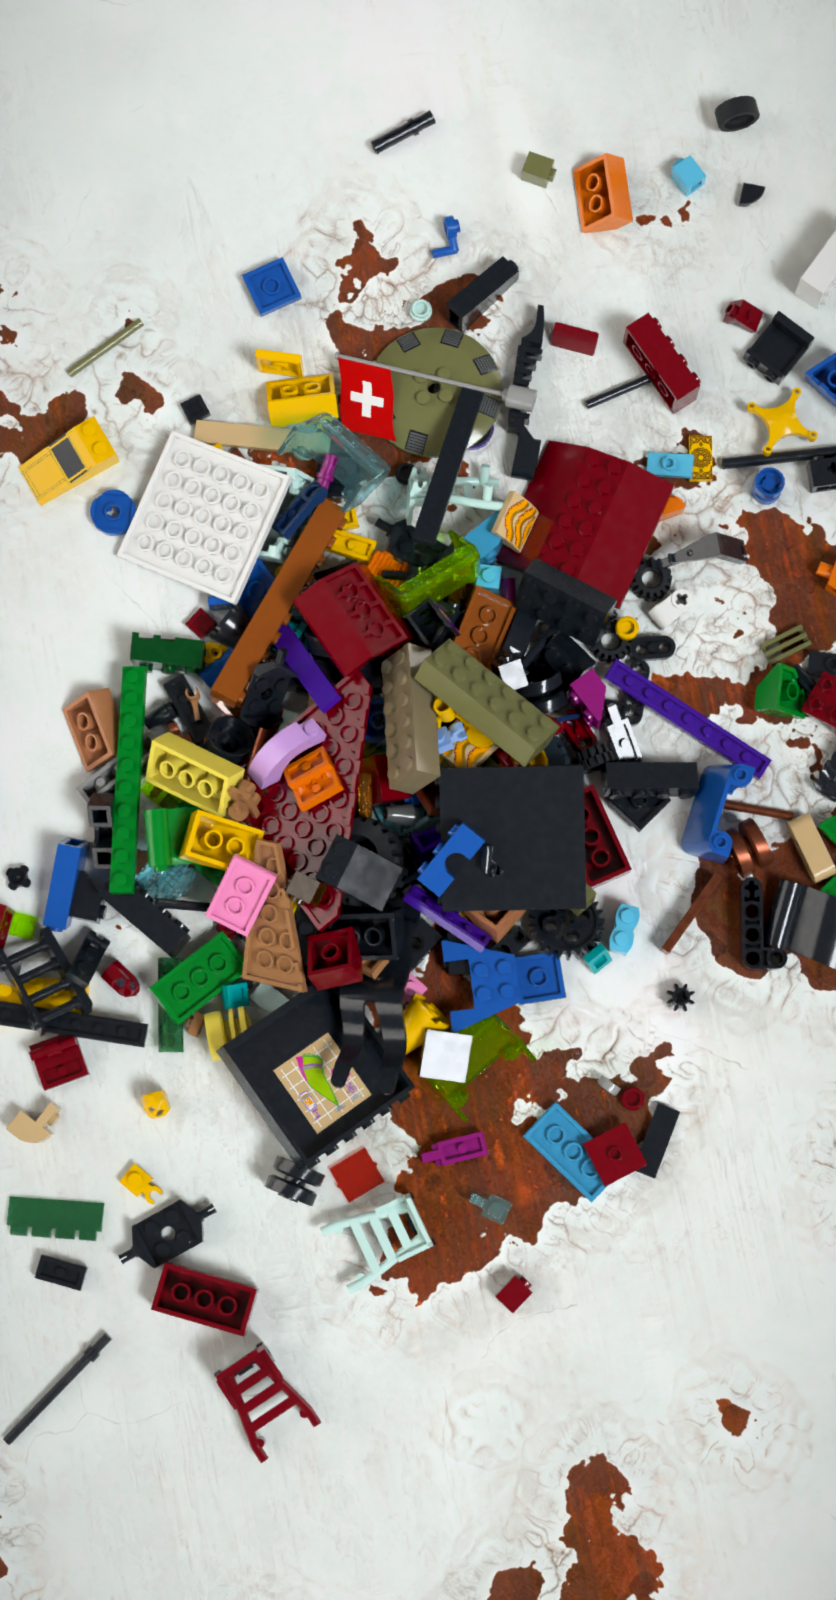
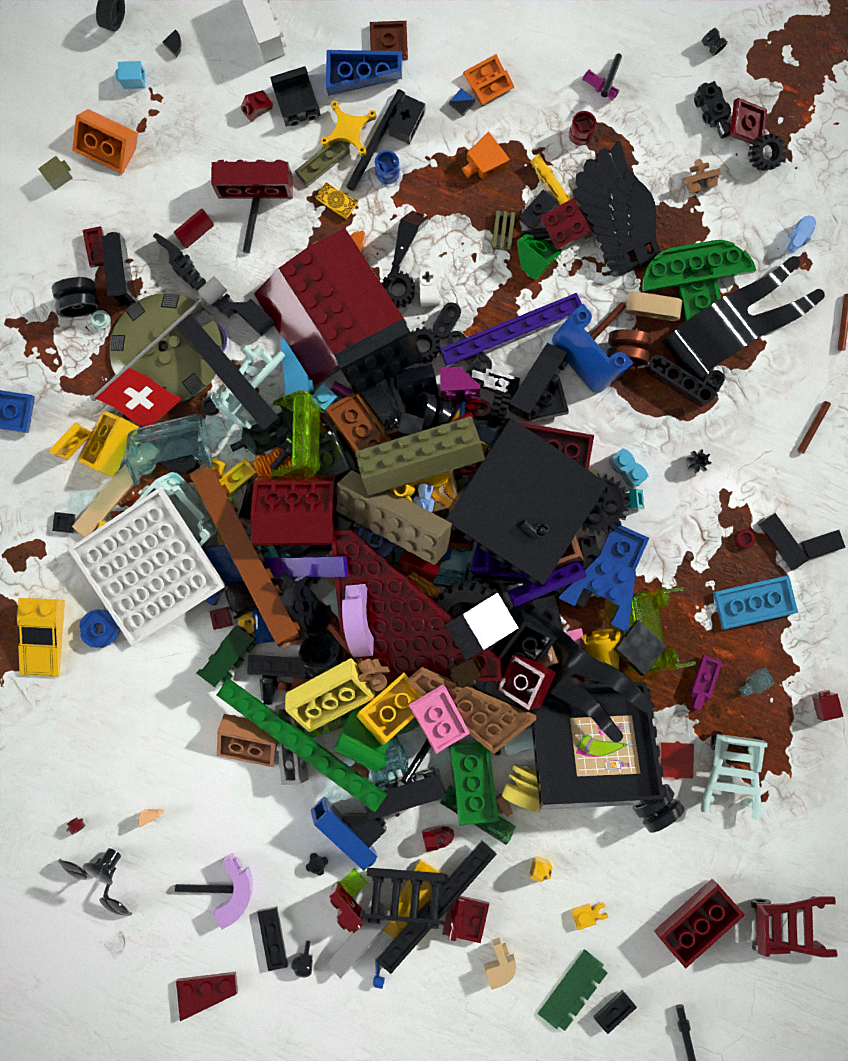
camera: 60 degrees left, 5 degrees up
black plate [65,929,111,989] -> none
black arch [87,793,115,869] -> none
black plate [118,1199,217,1268] -> none
medium nougat hand [185,687,201,721] -> none
teal tile [221,982,250,1009] -> none
dark blue hinge [272,481,328,540] -> none
orange slope [283,746,344,812] -> none
magenta pin [315,453,339,490] -> none
dark grey cone [383,804,420,827] -> none
black piece [405,597,461,651] -> none
blue arch [417,821,486,897] -> none
blue plate [432,215,460,259] -> none
slope [491,491,539,553] -> none
dark red plate [583,1122,647,1187] -> none
light grey tile [597,1075,621,1096] -> none
yellow tile [615,616,639,641] -> none
medium azure plate [646,452,695,479] -> none
copper tile [660,872,722,955] -> none
none -> black wheel [51,277,100,318]
none -> dark red plate [82,226,104,268]
none -> olive tile [295,141,350,187]
none -> copper bar [797,401,831,454]
none -> black tile [801,530,846,560]

